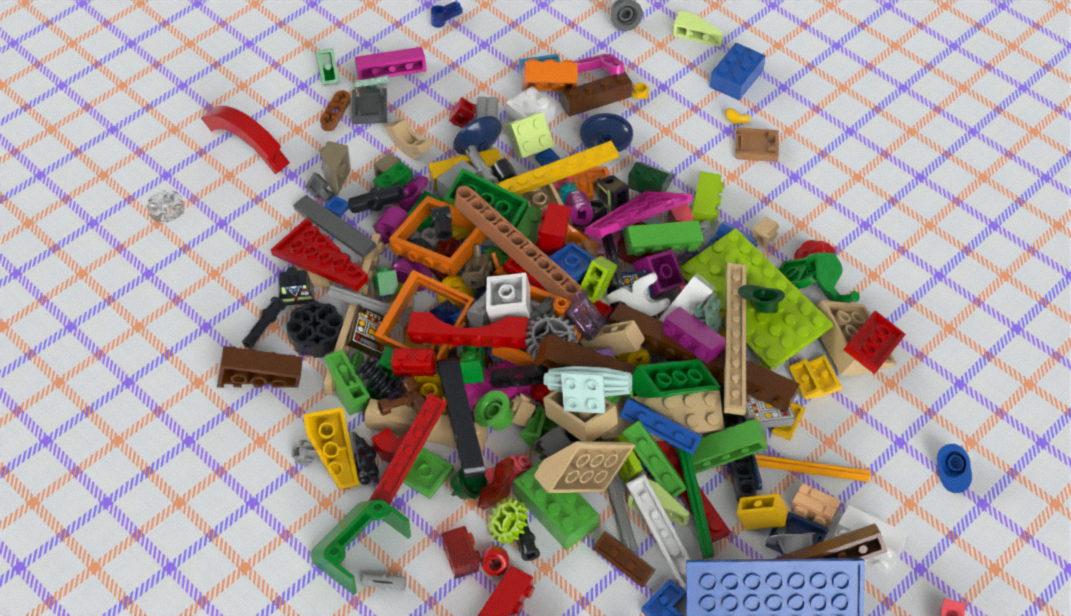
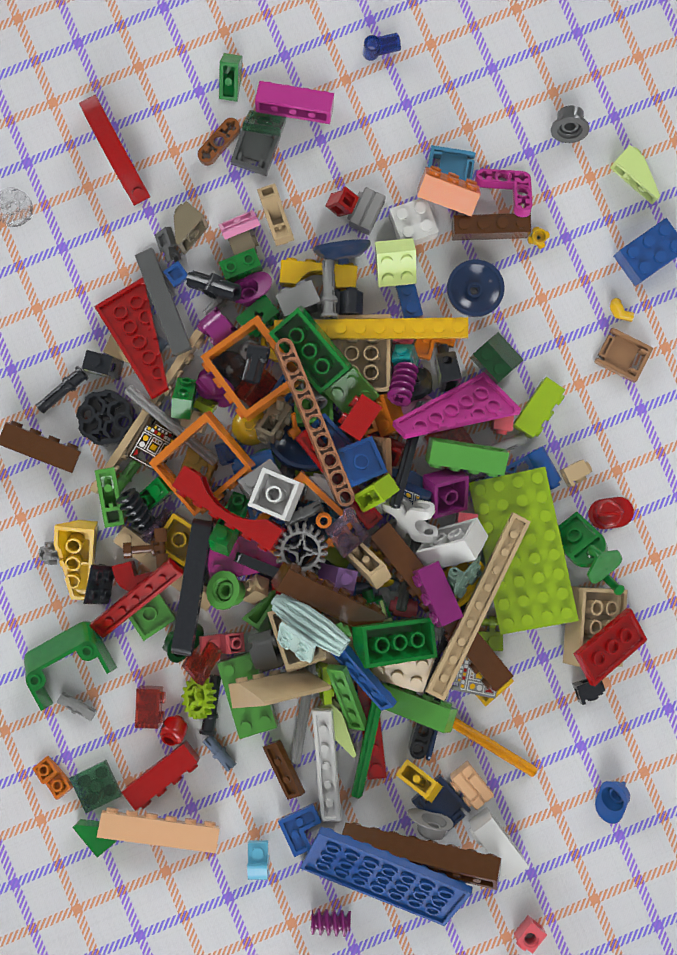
camera: 25 degrees right, 35 degrees up
red brick [391,348,437,377] -> none
dark green piece [738,285,785,313] -> none
yellow slope [788,355,842,399] -> none
none -> sand blue pin [202,735,237,772]
none -> bright pink plate [218,210,260,240]
none -> black brick [572,679,605,705]

